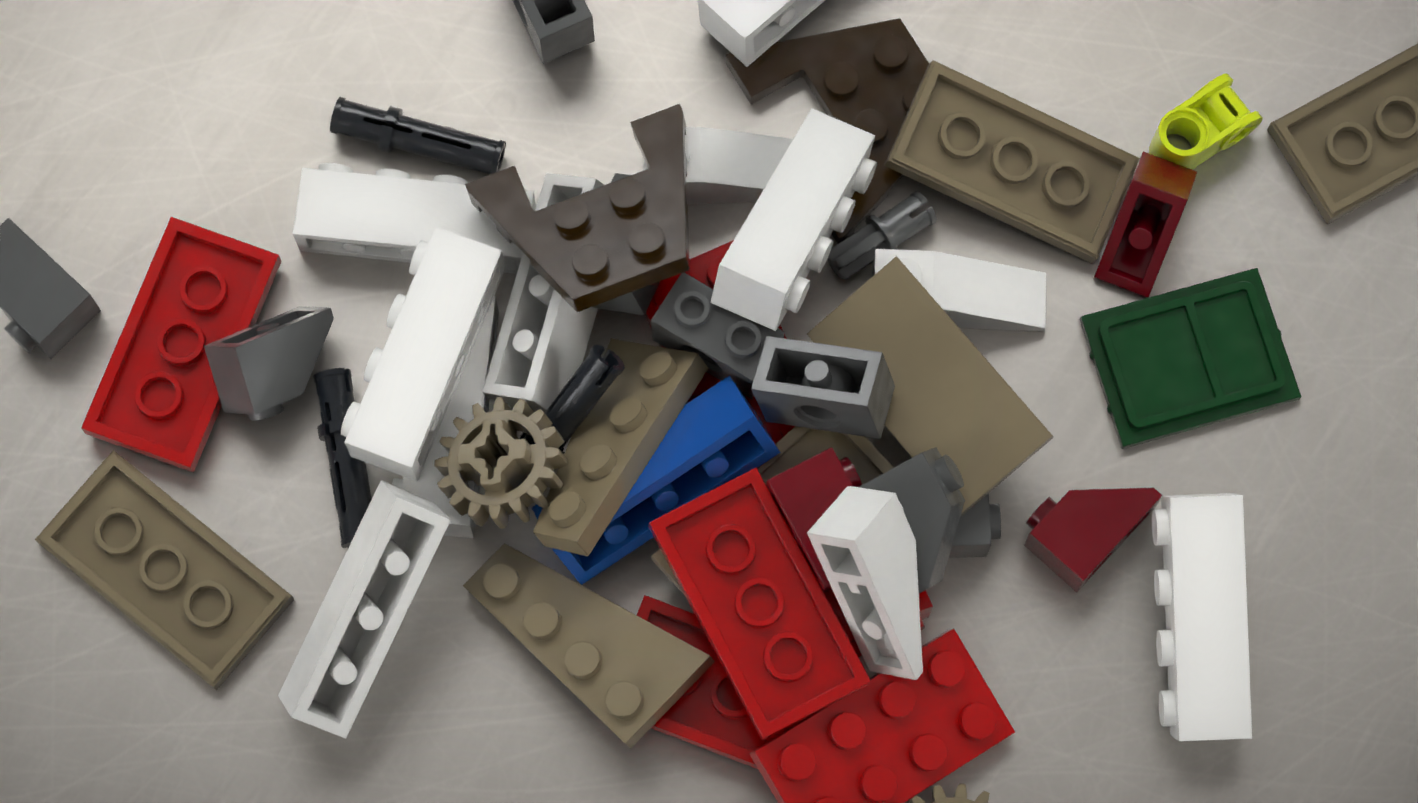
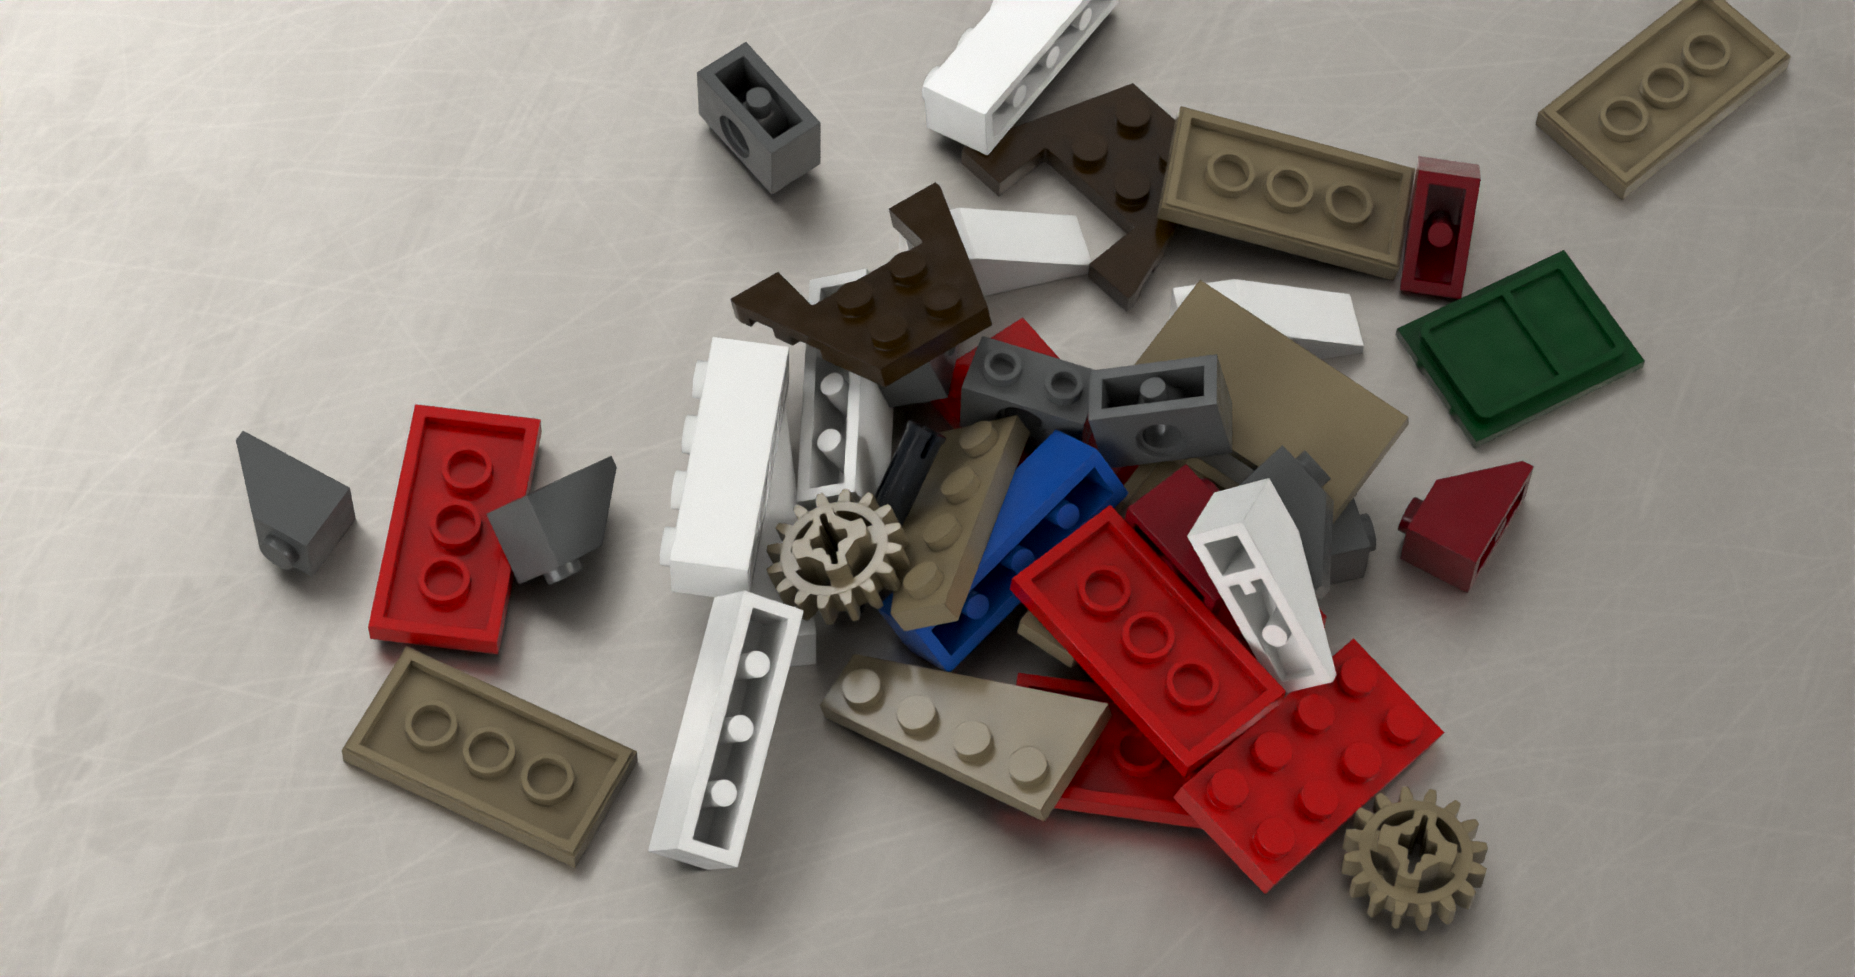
camera: 15 degrees left, 15 degrees down
white brick [293,163,536,274] -> none
black pin [313,368,372,548] -> none
black pin [330,97,506,174] -> none
white brick [710,108,877,331] -> none
dark grey axle [827,191,937,279] -> none
neon yellow piece [1149,73,1263,170] -> none
white brick [1152,493,1252,741] -> none

